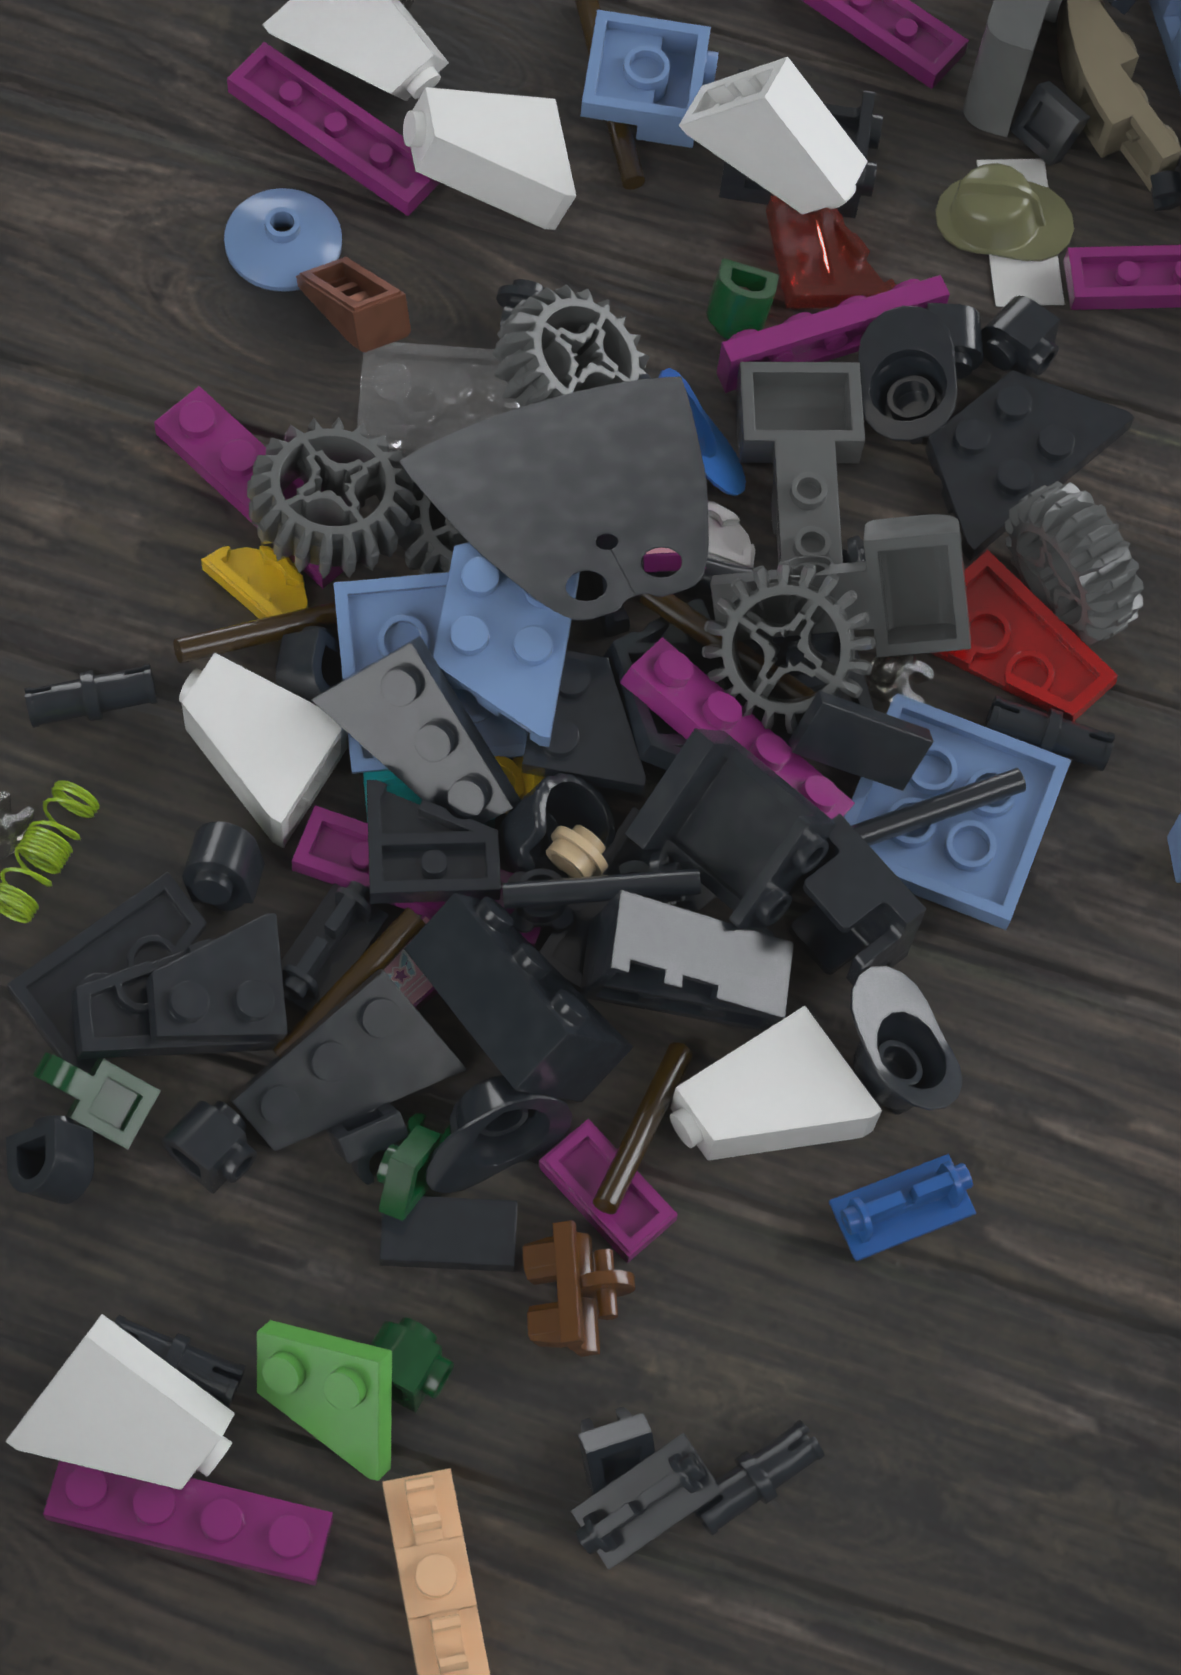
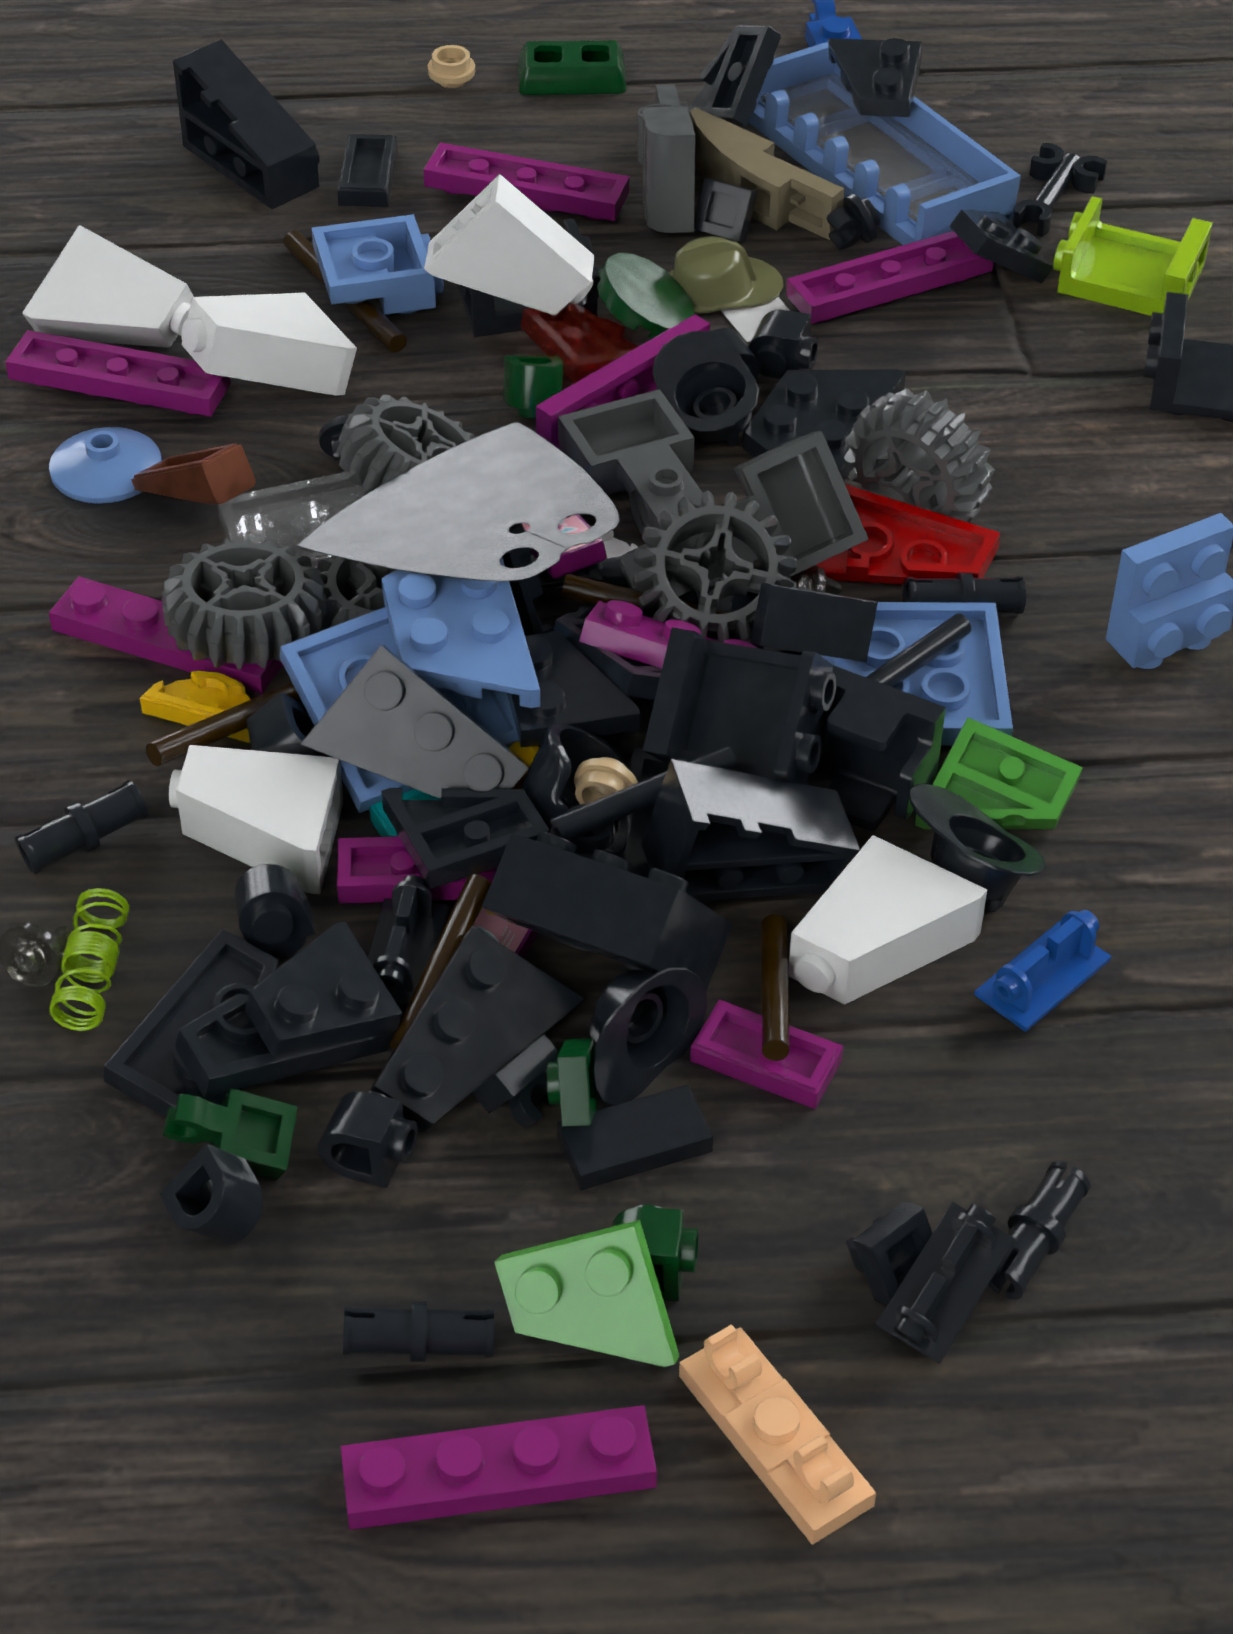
camera: 15 degrees left, 20 degrees down
white slope [6,1314,235,1490] -> none
reddish brown hips [522,1220,636,1357] -> none
none -> tile [597,253,695,339]
none -> bright green wing [915,717,1083,829]

